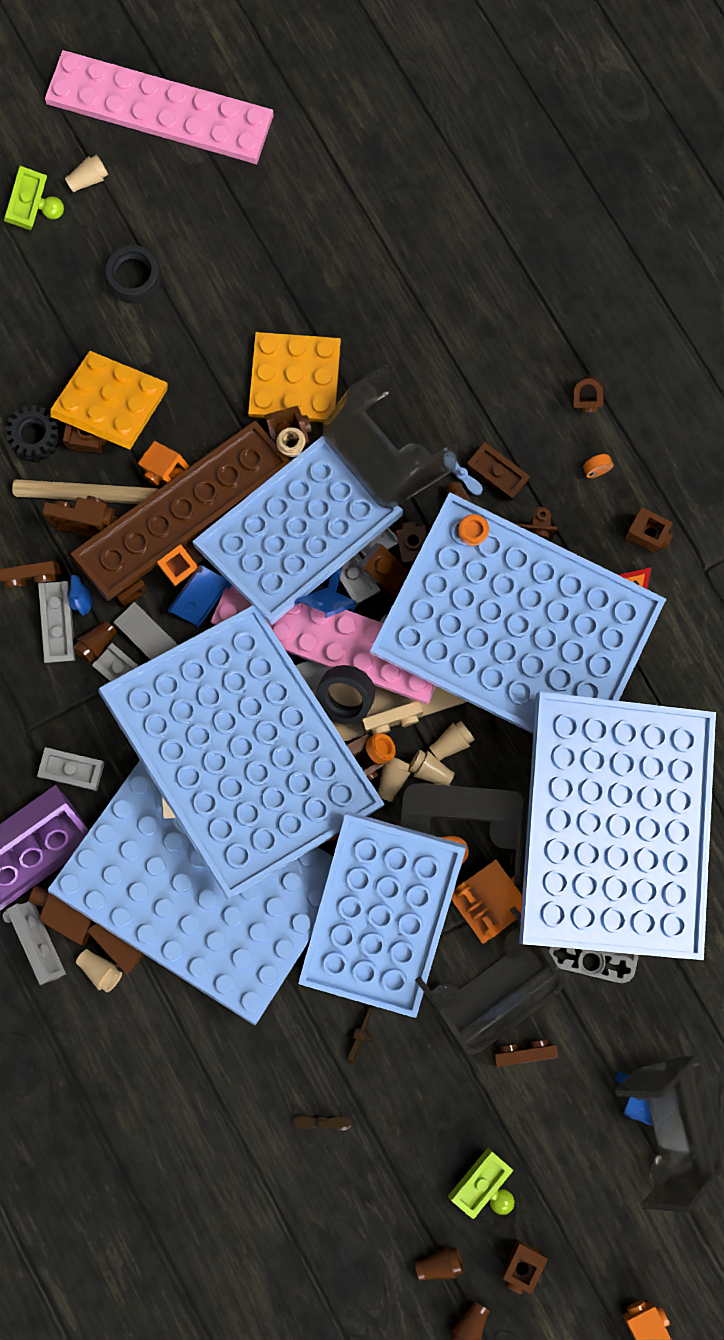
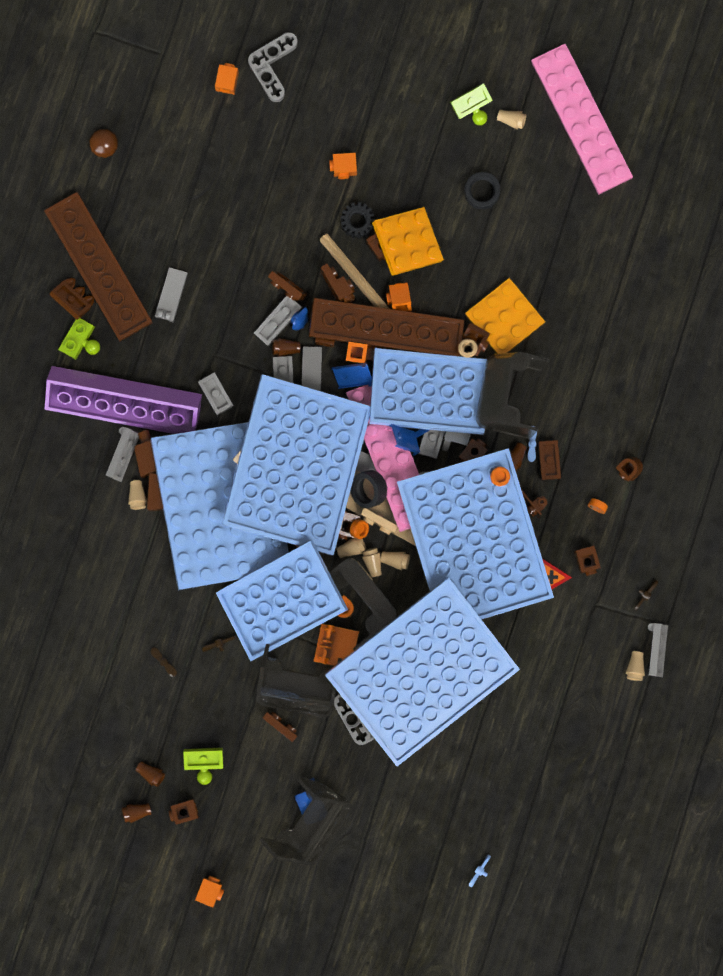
camera: 50 degrees right, 5 degrees up
reddish brown plate [359,543,409,601] -> none

